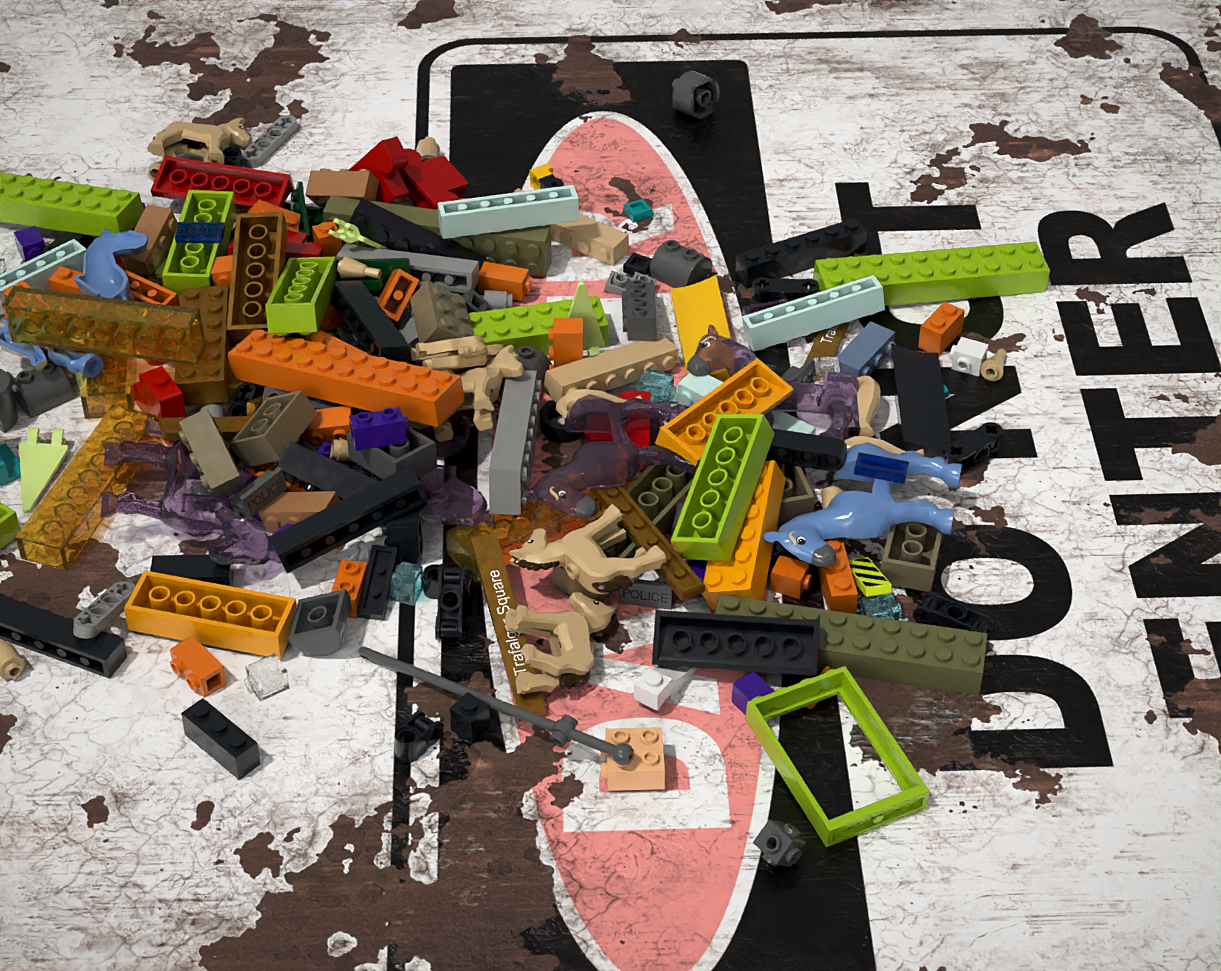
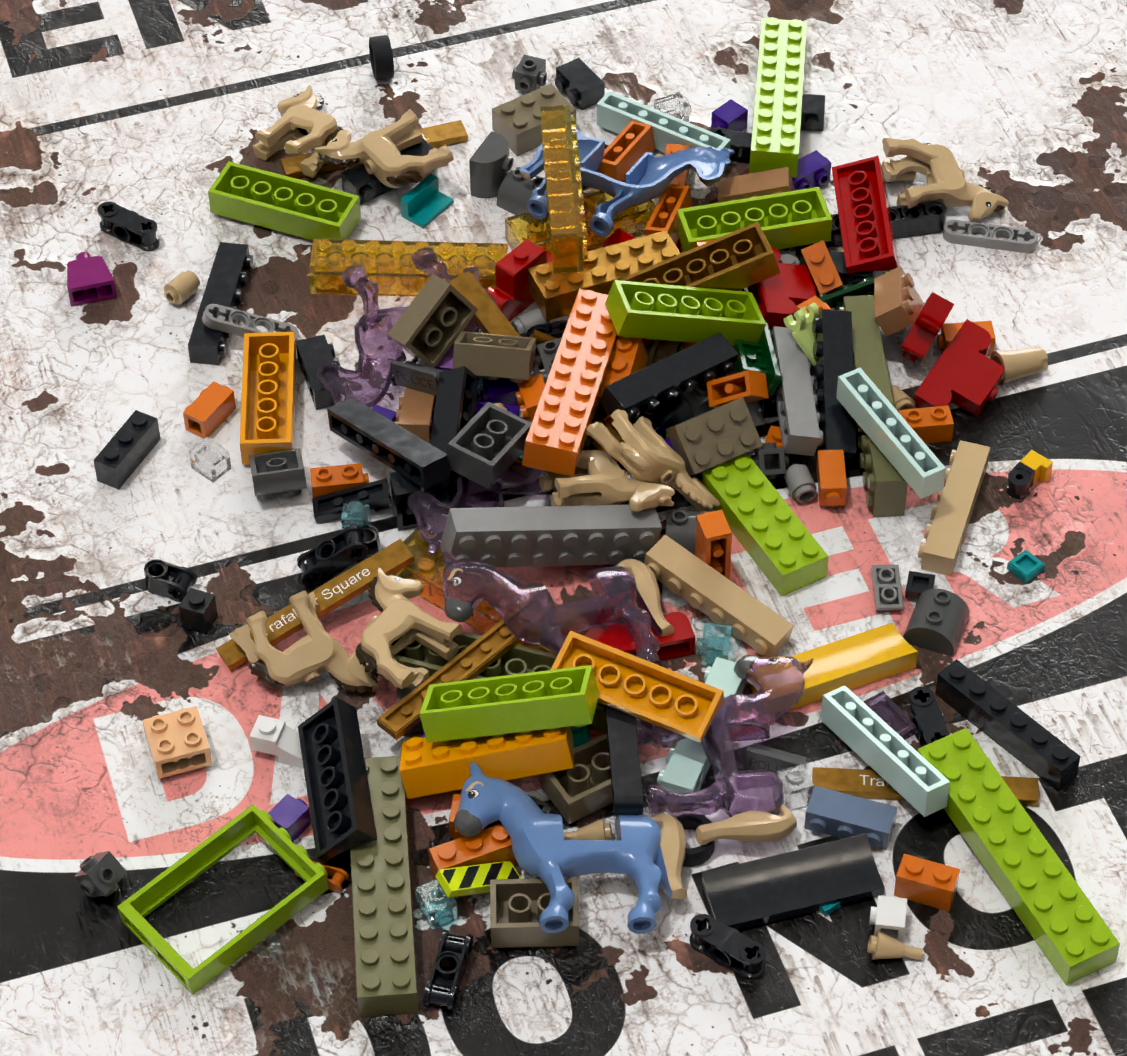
camera: 75 degrees right, 5 degrees up
yellowish green flag [19,427,69,514] -> none
clear blue tile [175,222,225,243] -> none
tan cone [337,256,382,279] -> none
dark purple brick [349,407,410,451] -> none
dark grey bar [358,646,634,766] -> none
yellowish green flag [568,282,605,356] -> none
dark grey brick [622,280,657,341] -> none
clear blue tile [854,452,909,484] -> none

